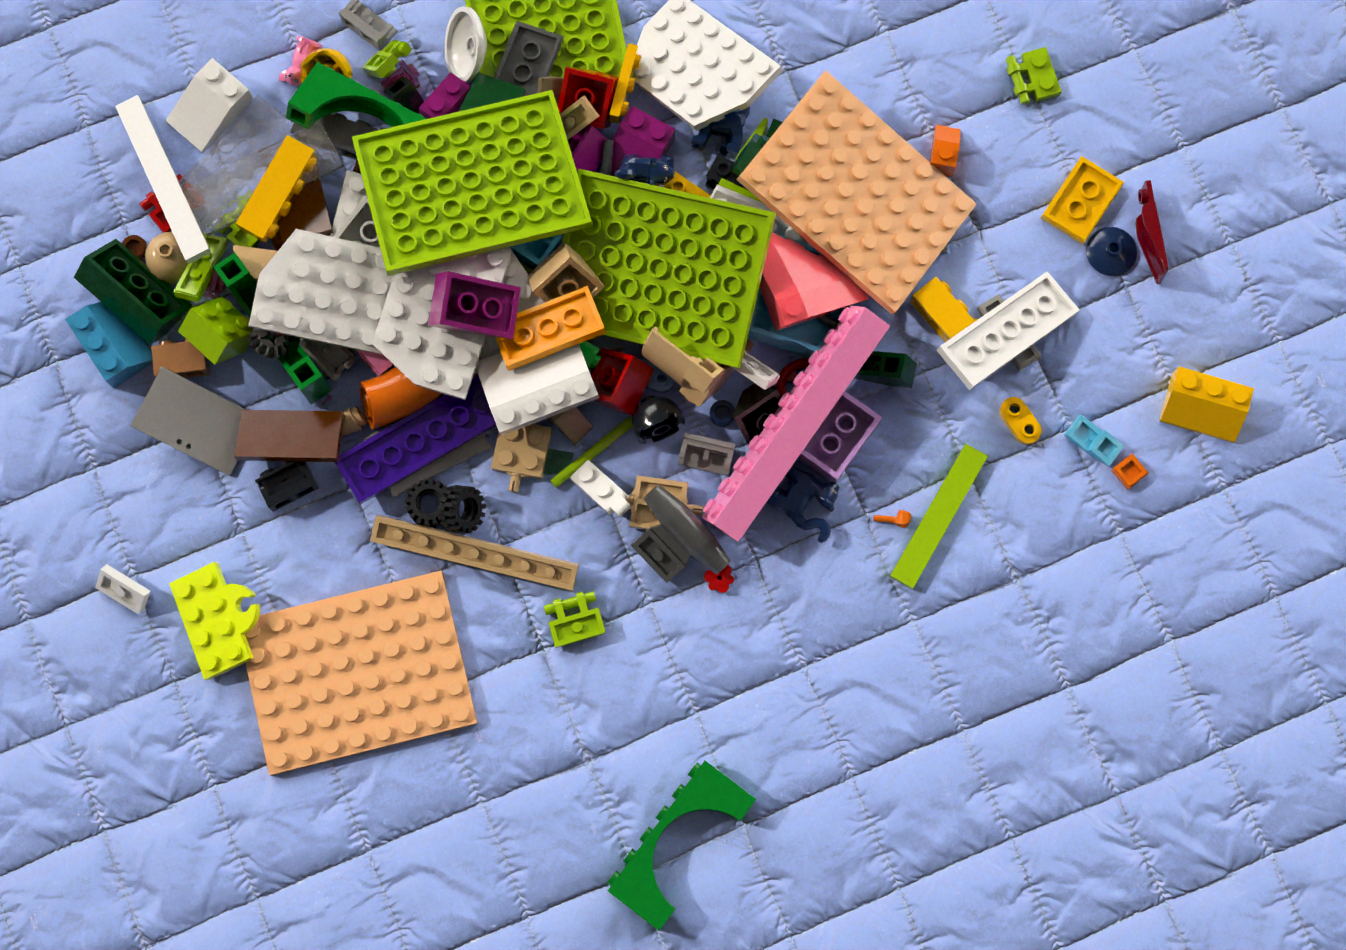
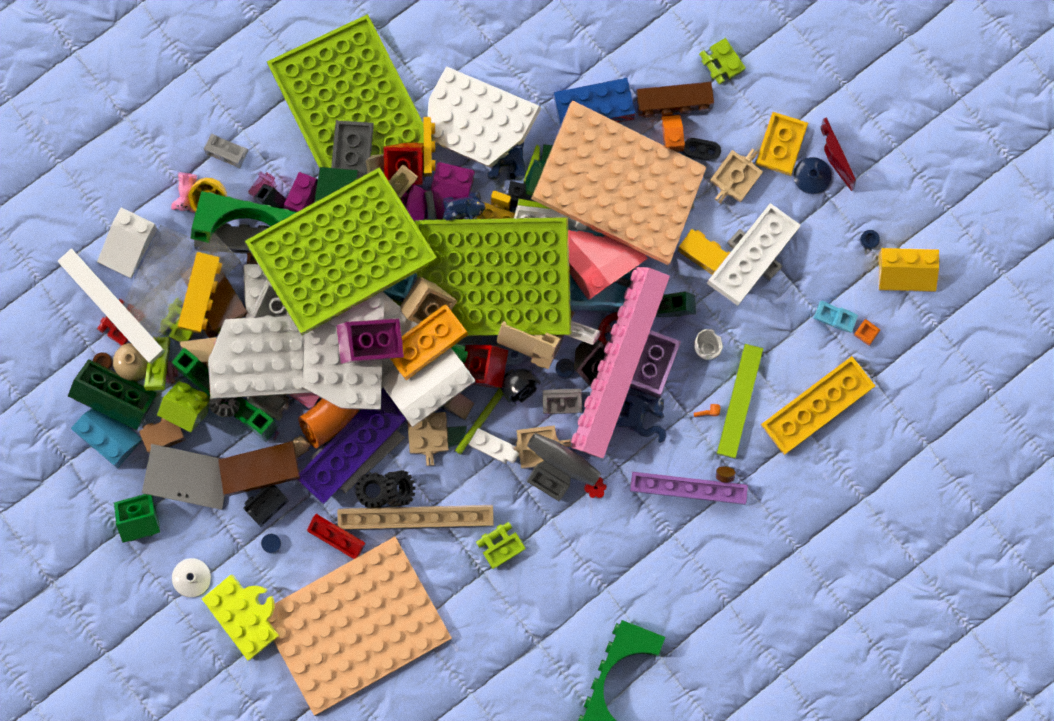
camera: 15 degrees left, 0 degrees up
white plate [95,564,150,615] -> none
lime plate [362,40,411,79] -> none
white dish [445,6,487,83] -> none
yellow plate [999,397,1042,445] -> none
none -> green slope [114,494,160,543]
none -> white dish [172,558,211,597]
none -> dark blue tile [261,533,281,554]
none -> red tile [307,514,366,559]
none -> yellow plate [491,190,511,211]
none -> blue brick [553,78,635,127]
none -> medium lavender plate [630,472,748,505]
none -> reddish brown brick [636,82,714,118]
none -> black plate [683,138,721,161]
none -> white hair [694,329,723,360]
none -> tan plate [710,149,763,204]
none -> reddish brown tile [715,466,735,483]
none -> yellow plate [761,356,875,455]
none -> dark blue tile [860,230,880,250]

